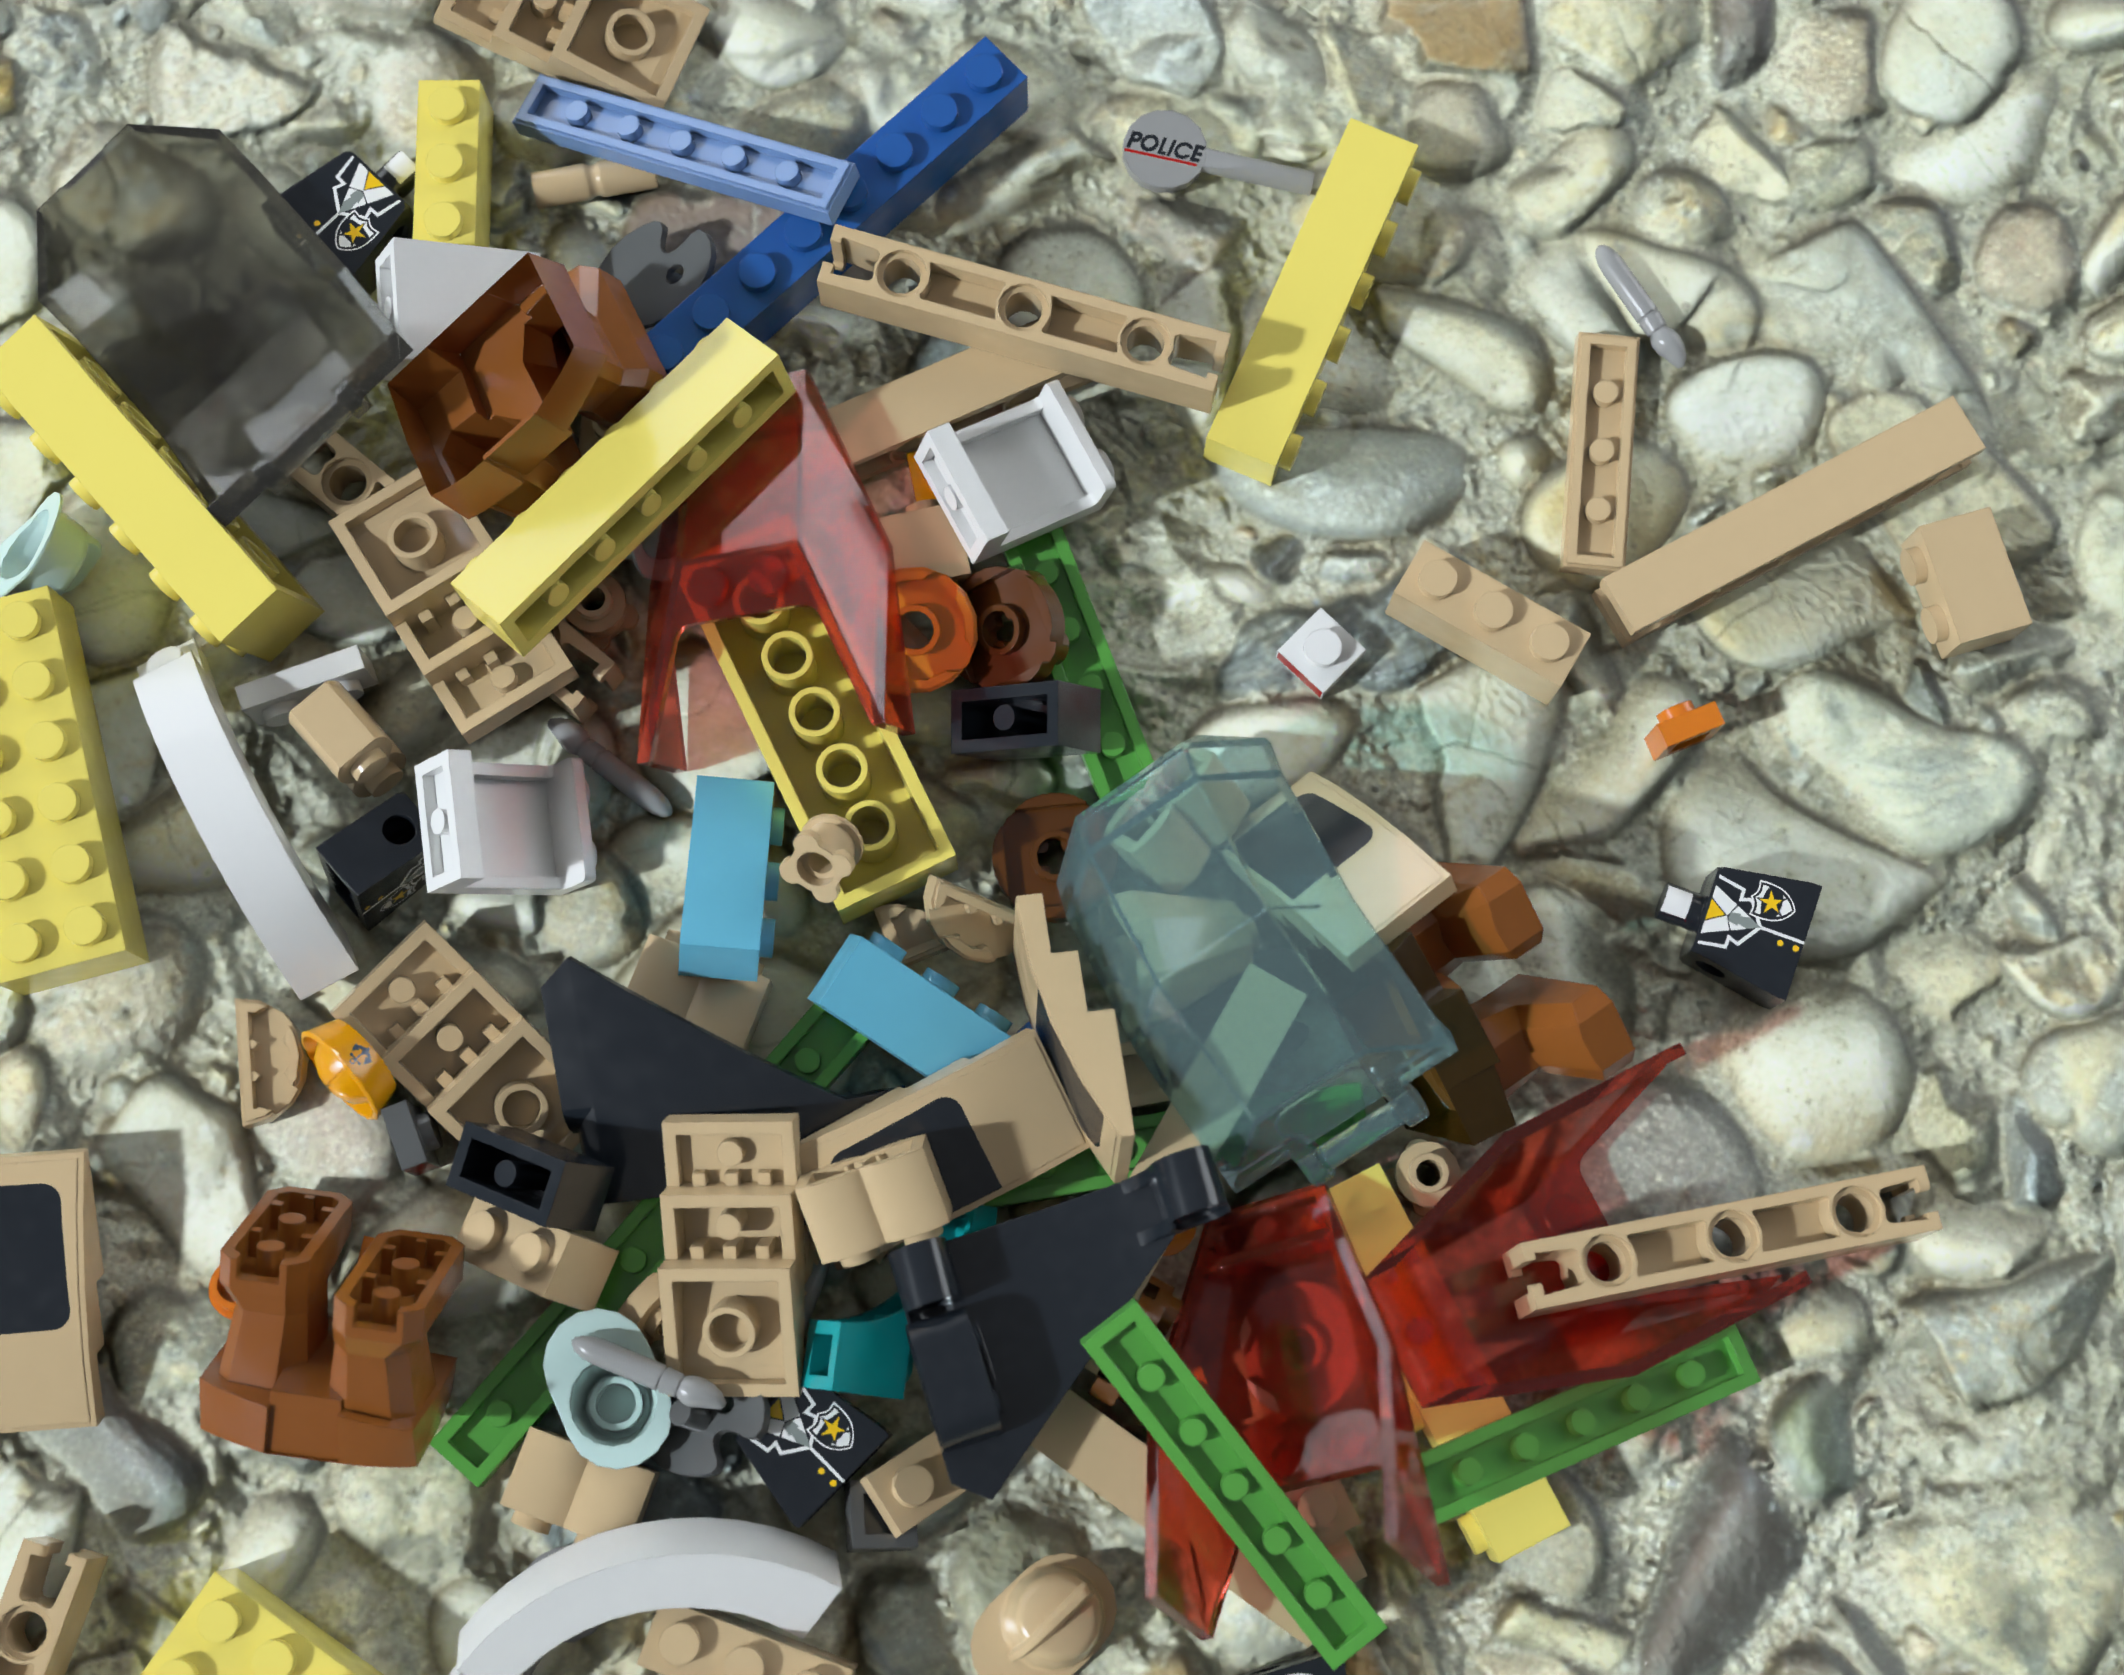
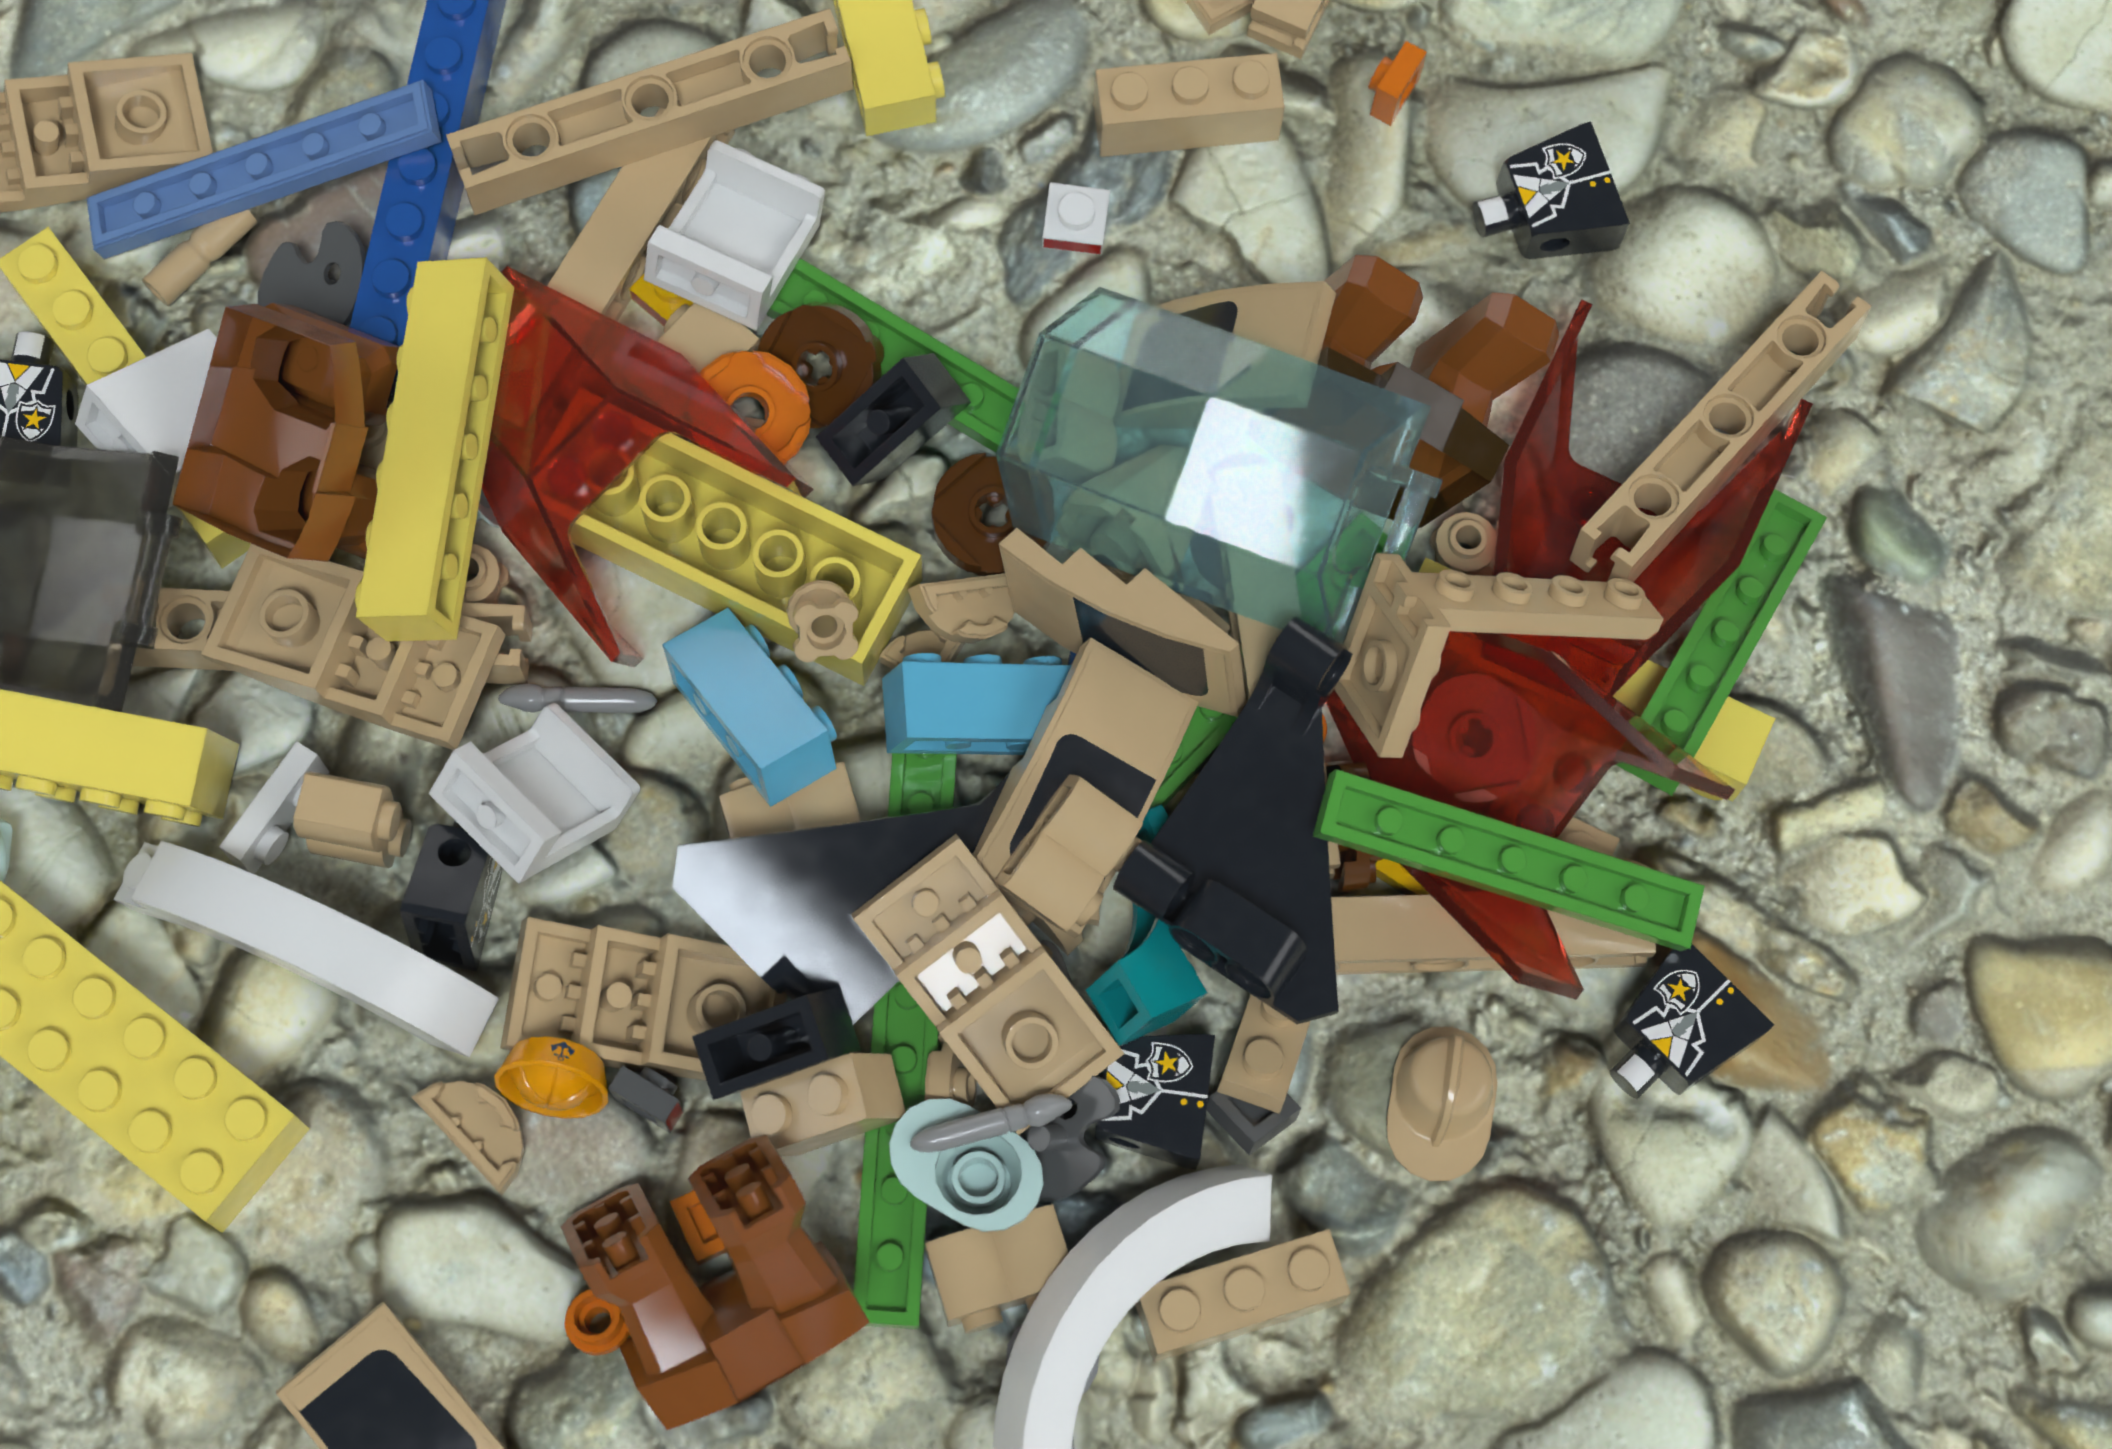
camera: 40 degrees left, 5 degrees down
none -> tan bracket [1334,553,1664,758]

